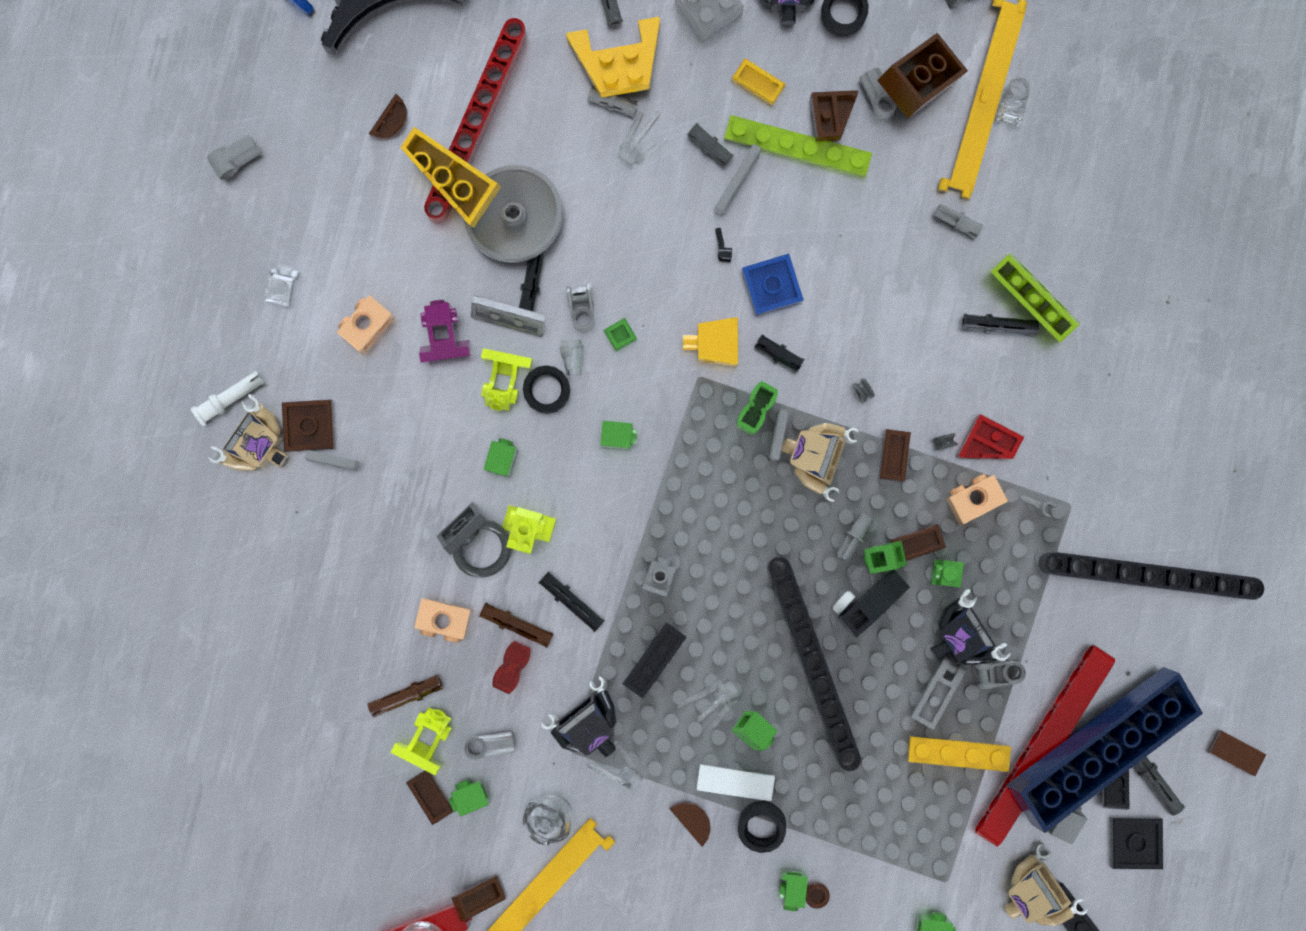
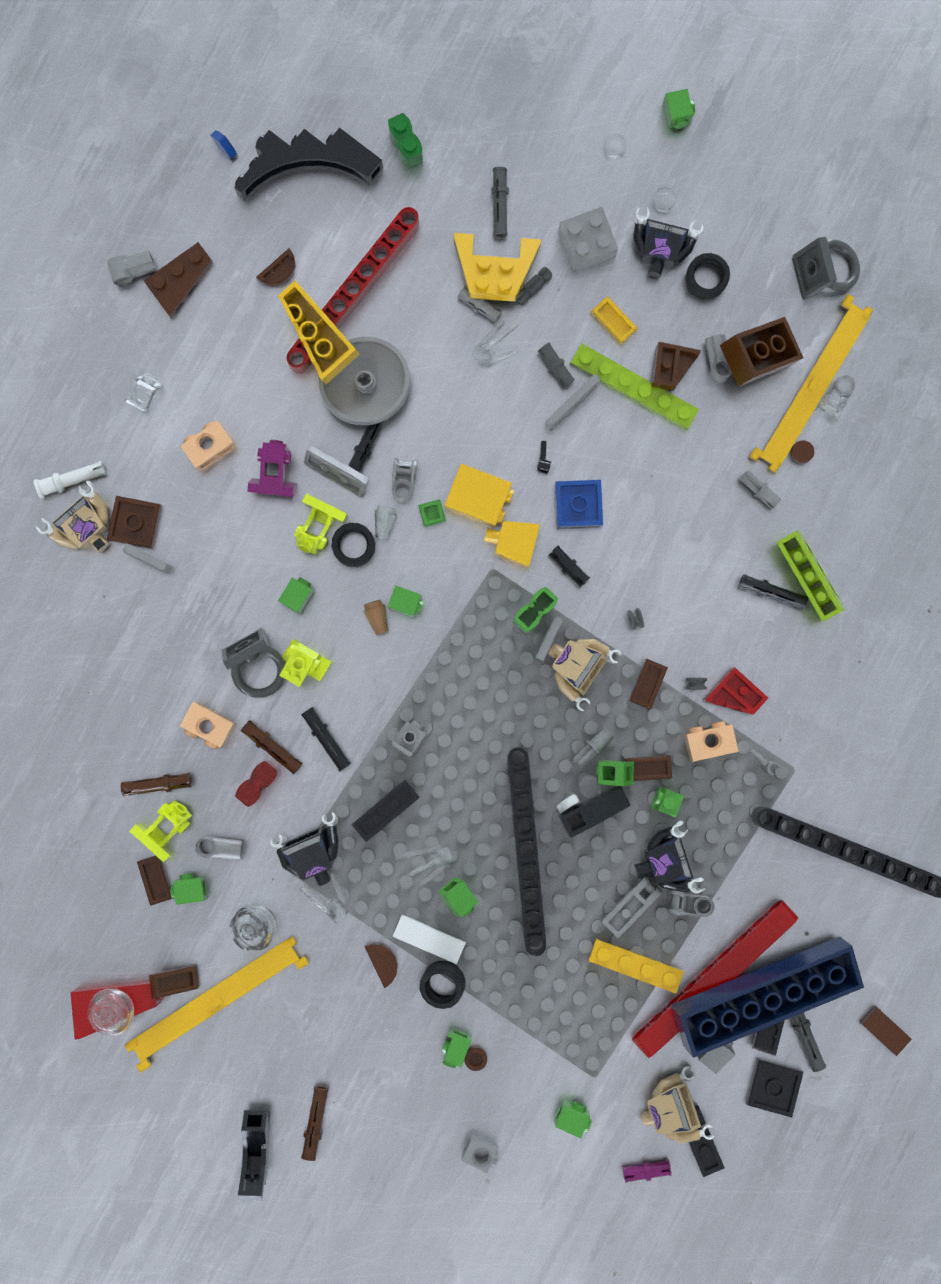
camera: 15 degrees right, 0 degrees up
none -> reddish brown wing [144,242,213,319]
none -> medium nougat cone [363,599,389,635]
none -> yellow brick [444,464,514,528]
none -> dark grey axle [516,267,552,304]
none -> reddish brown tile [790,440,815,464]

